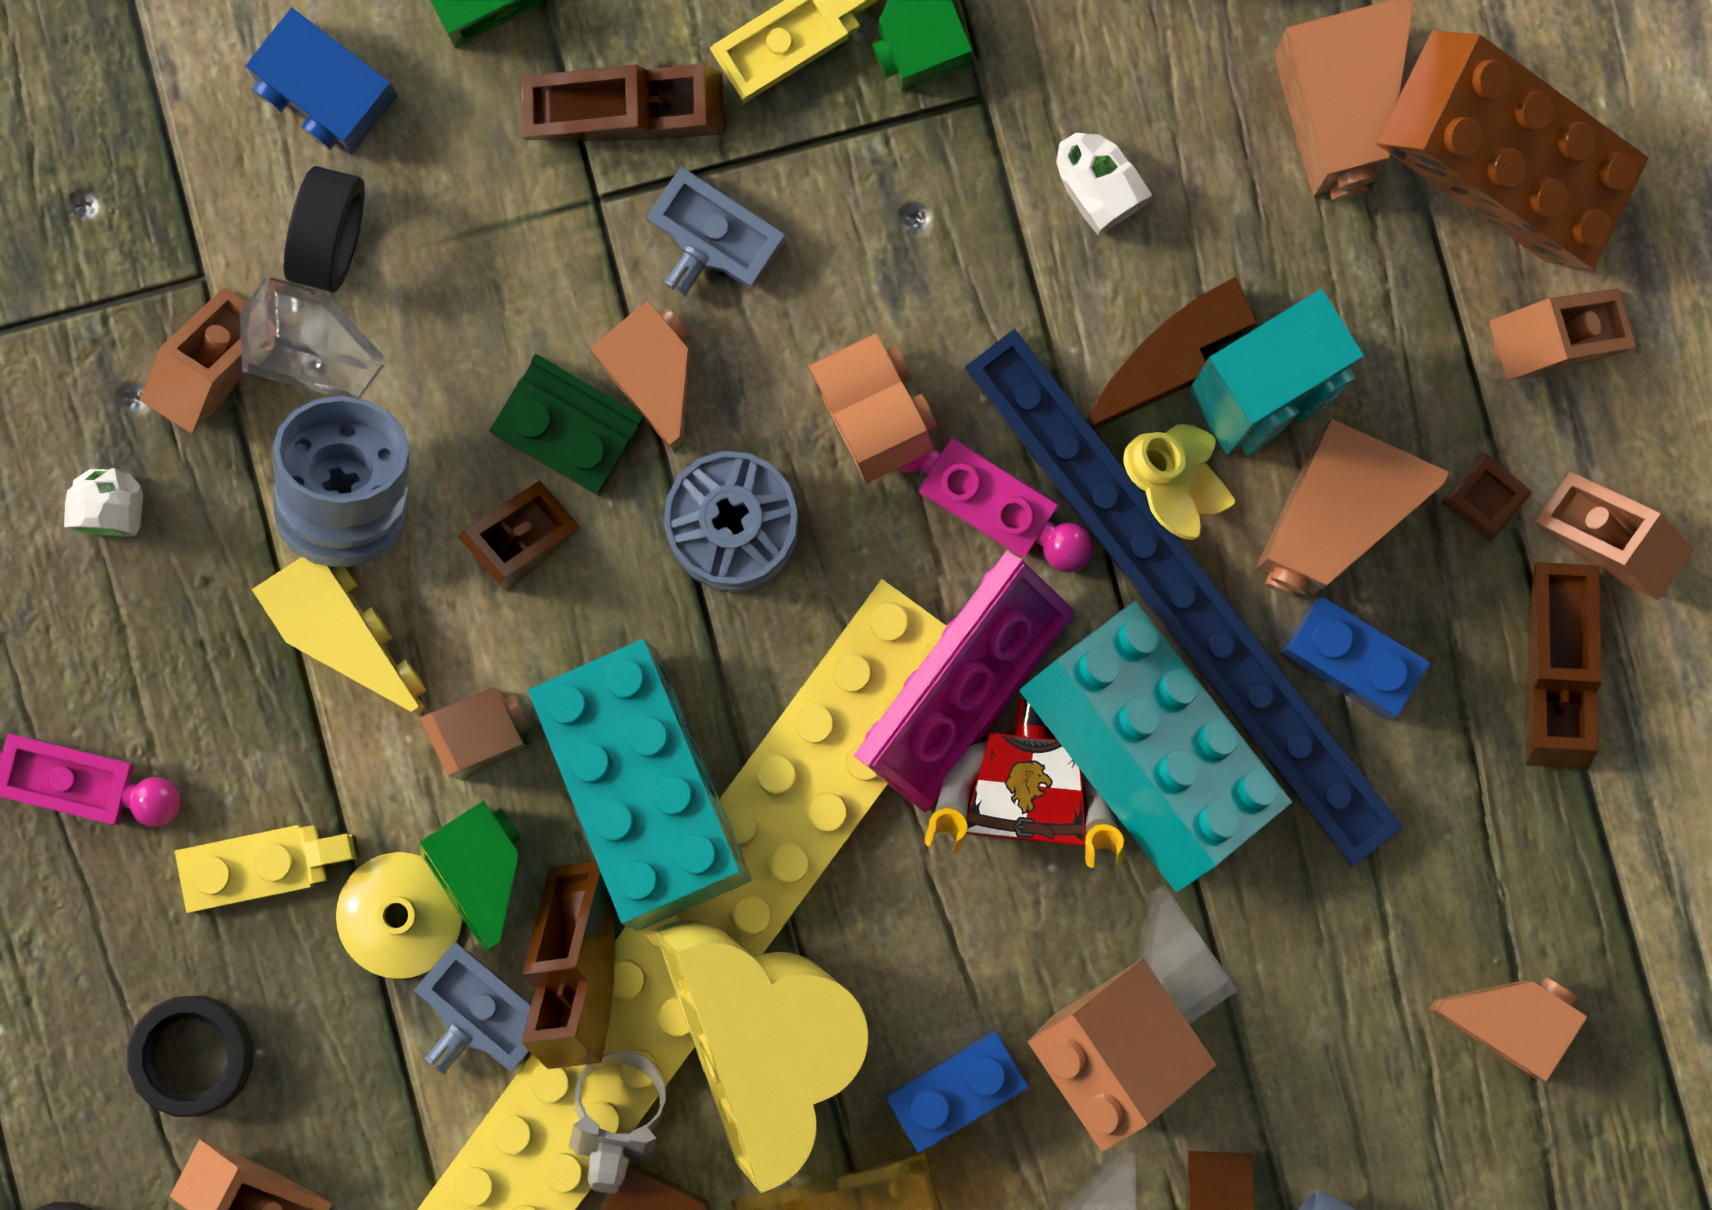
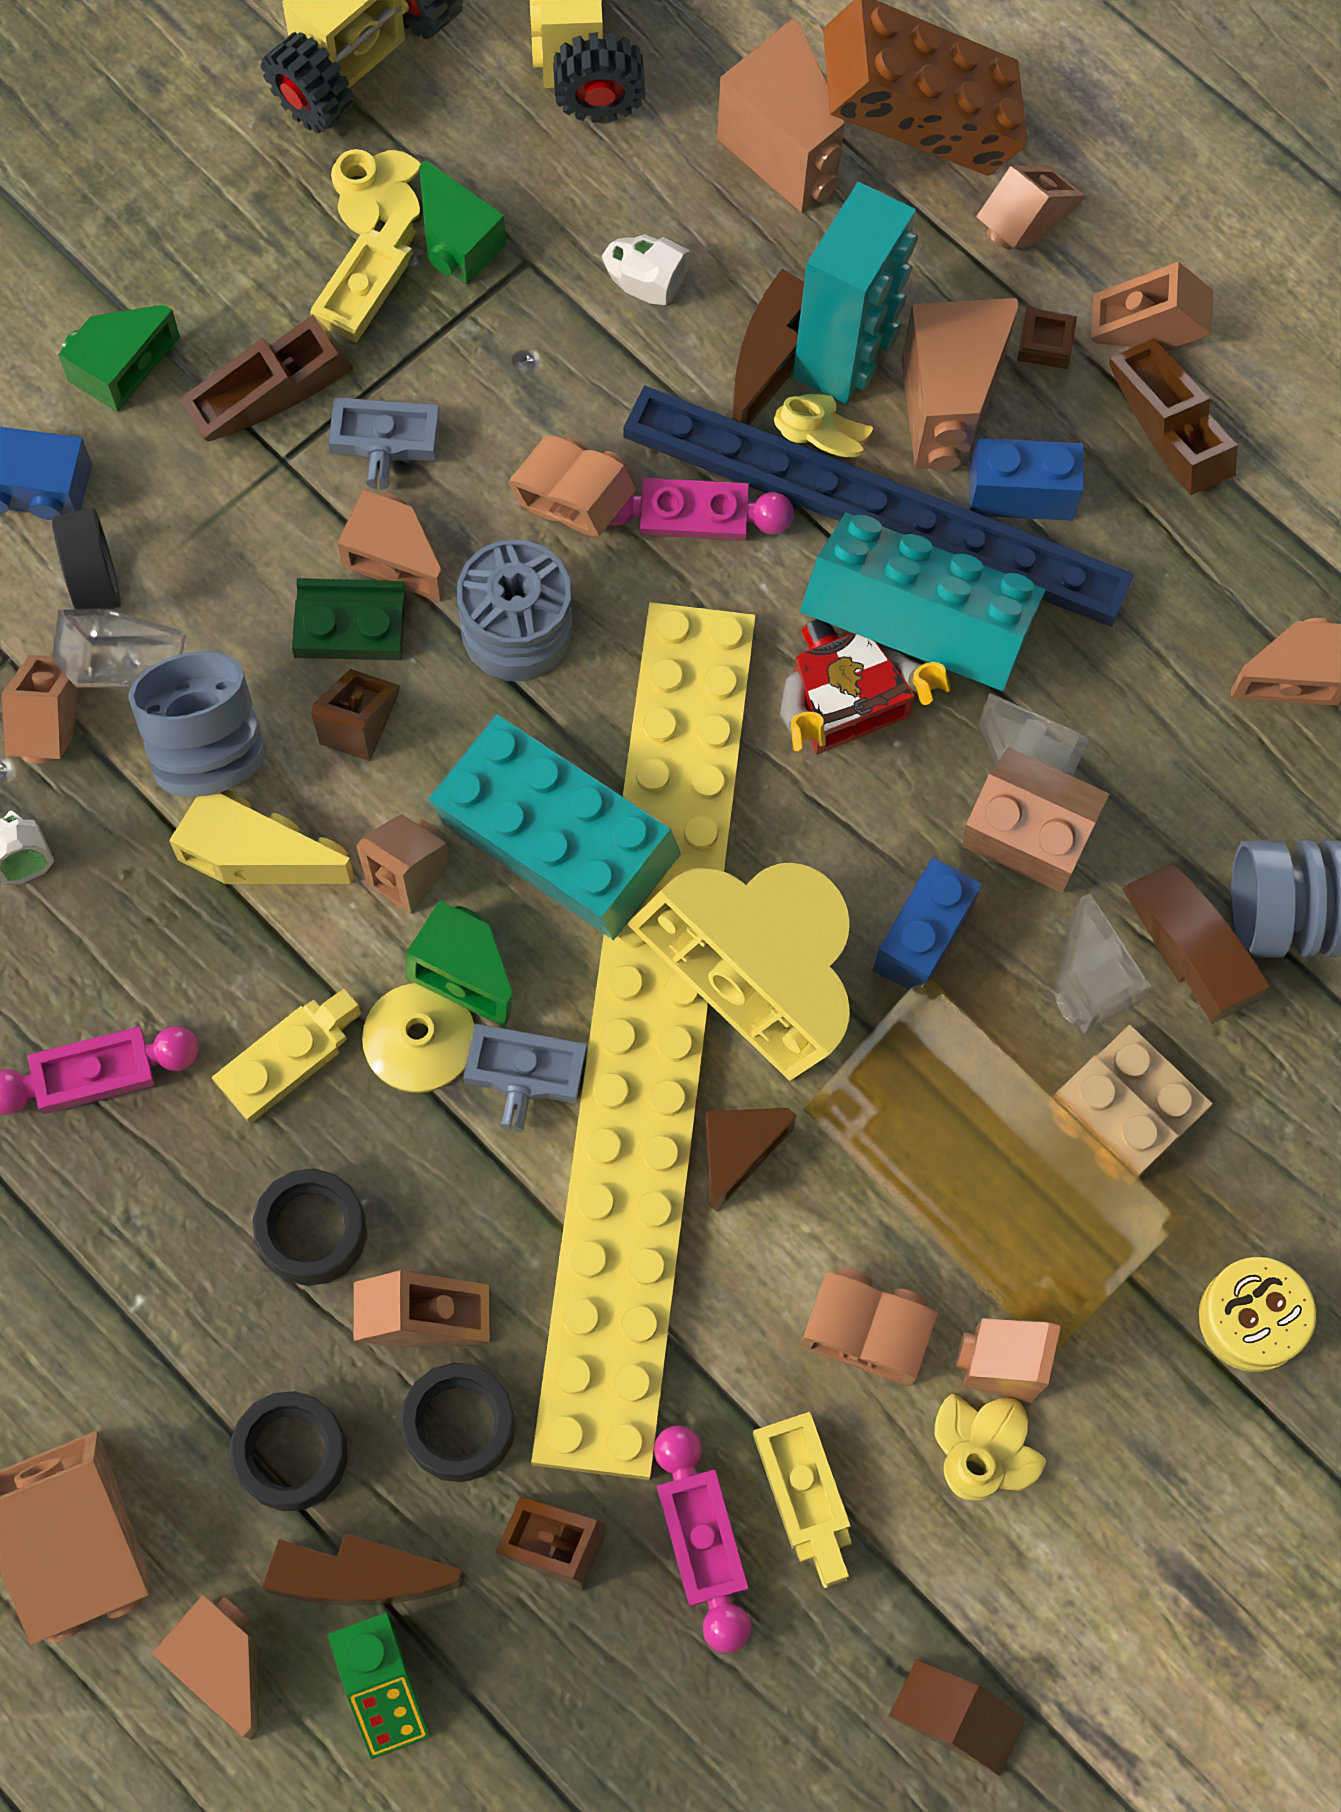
camera: 35 degrees left, 15 degrees down
reddish brown slope [521,861,615,1069] -> none
light grey piece [568,1051,666,1194] -> none
dark pink piece [853,550,1076,813] -> none

